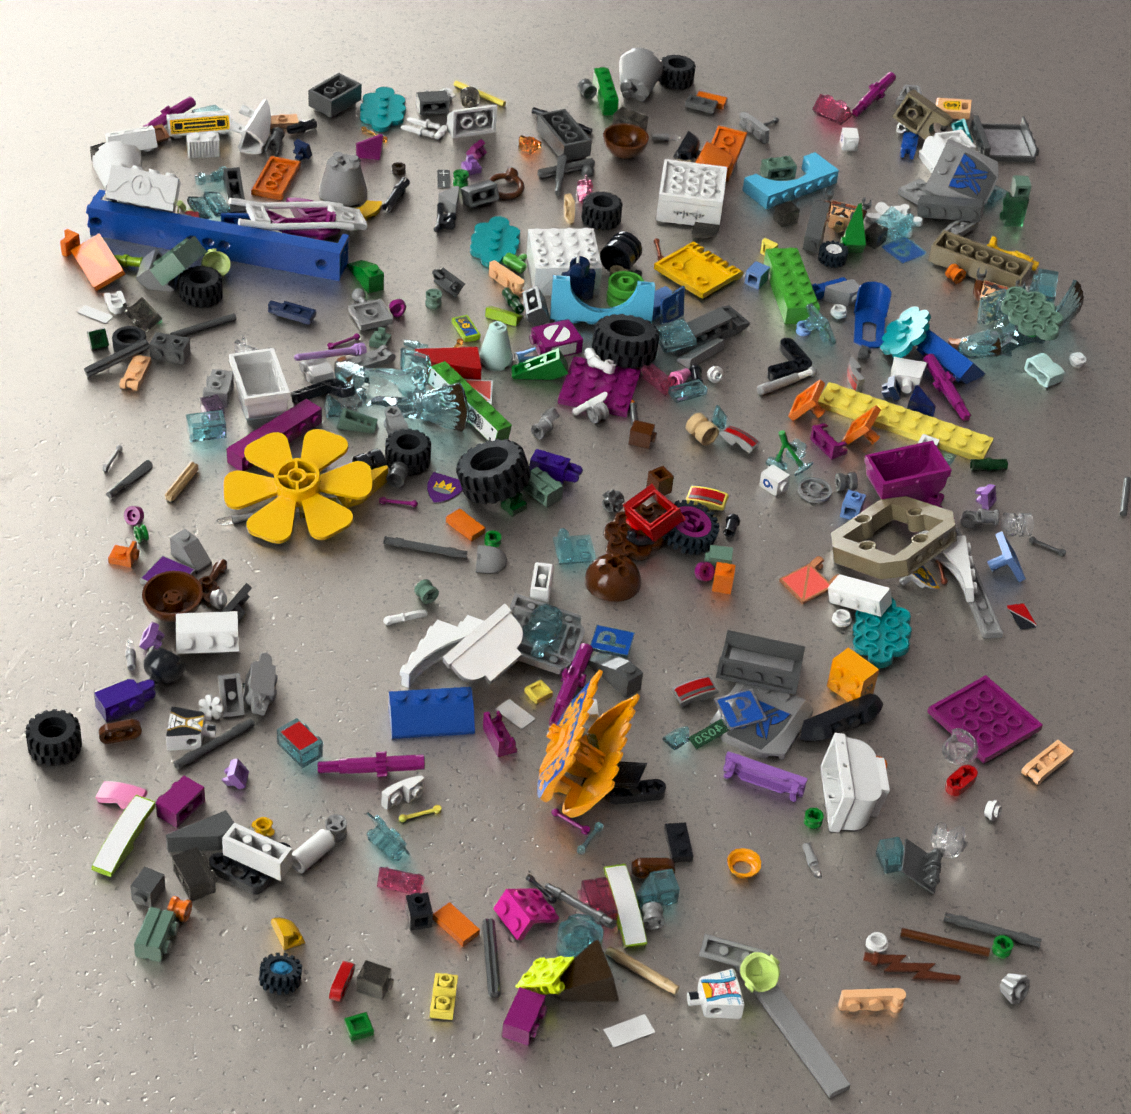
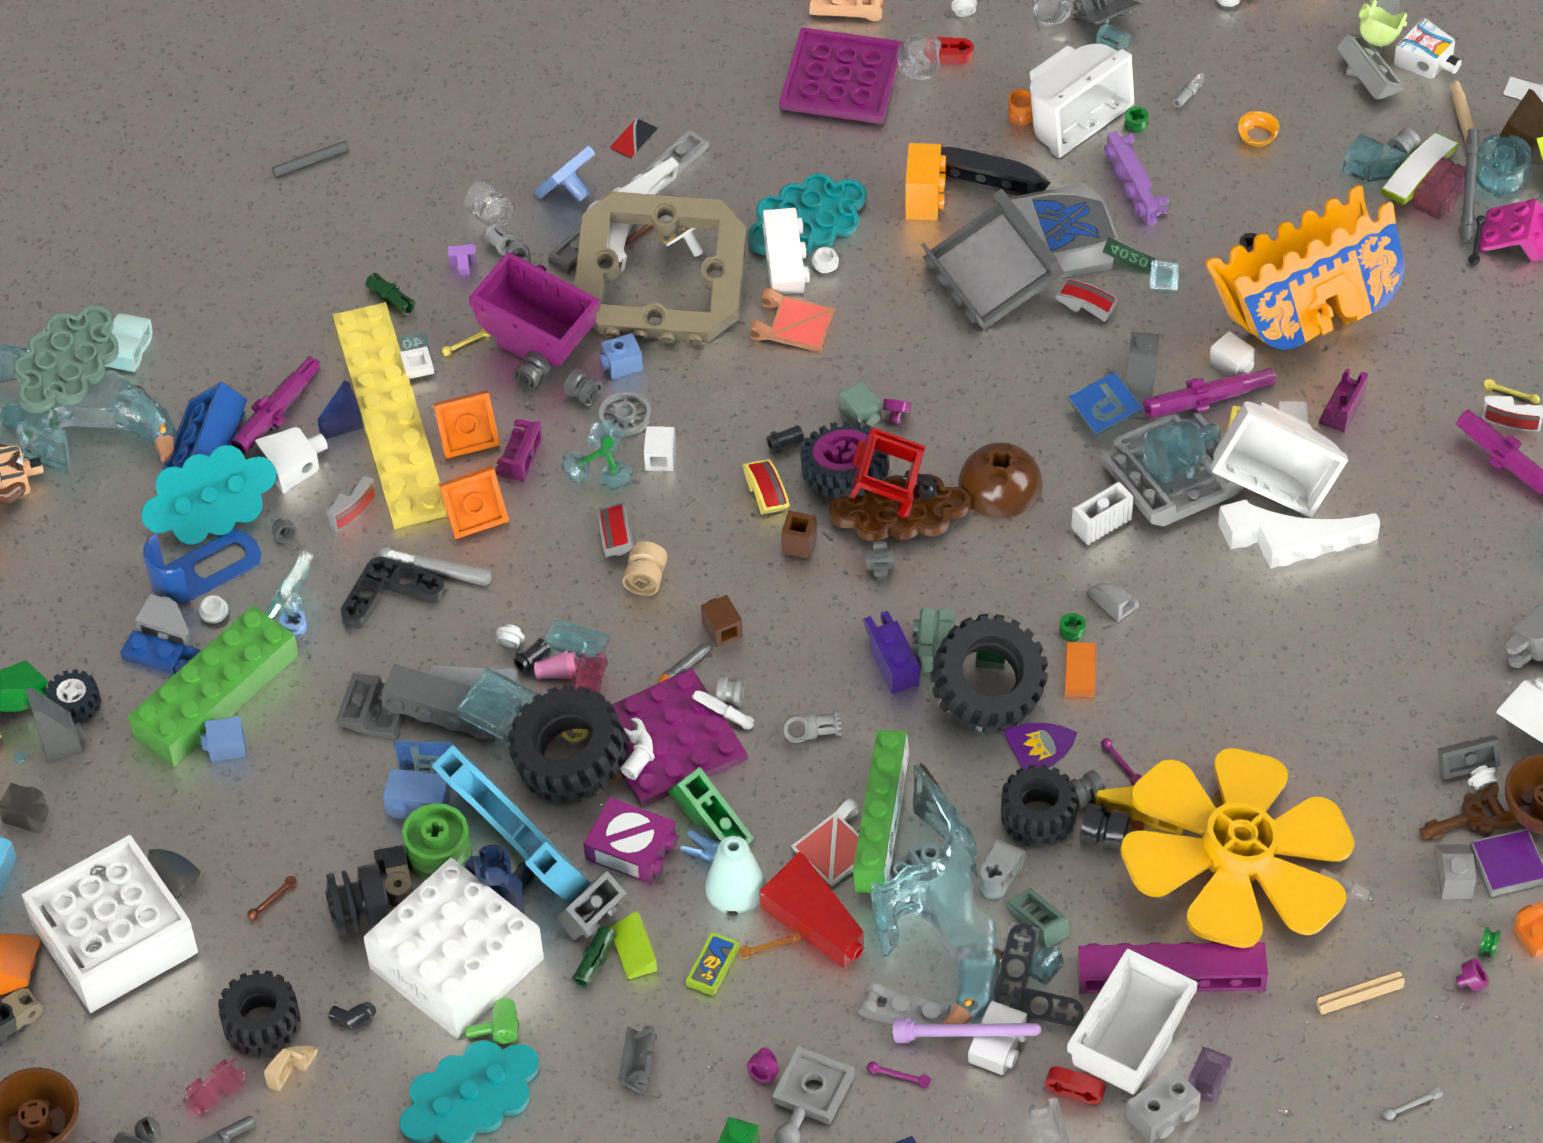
camera: 125 degrees left, 10 degrees up
dark grey piece [106,460,152,498] -> none
clear light blue brick [186,410,227,442] -> none
sand green tile [369,327,391,348] -> none
dark grey piece [383,536,468,559] -> none
white piece [384,610,428,625] -> none
blue slope [388,687,475,739] -> none
clear light blue bar [404,339,428,351] -> none
sand green wheel [414,579,439,604] -> none
sand green wheel [425,288,442,309] -> none
light nougat plate [489,260,524,298] -> none
clear light blue hinge [553,528,596,565] -> none
reddish brown plate [631,858,675,879] -> none
yellow hinge [654,241,744,299] -> none
black plate [664,822,693,863] -> none
clear light blue slope [710,405,727,429] -> none
orange brick [712,562,736,594] -> none
piece [714,688,767,731] -> none
light yellow tile [760,238,778,256] -> none
dark blue tile [881,376,901,401] -> none
dark grey hinge [1029,536,1066,556] -> none

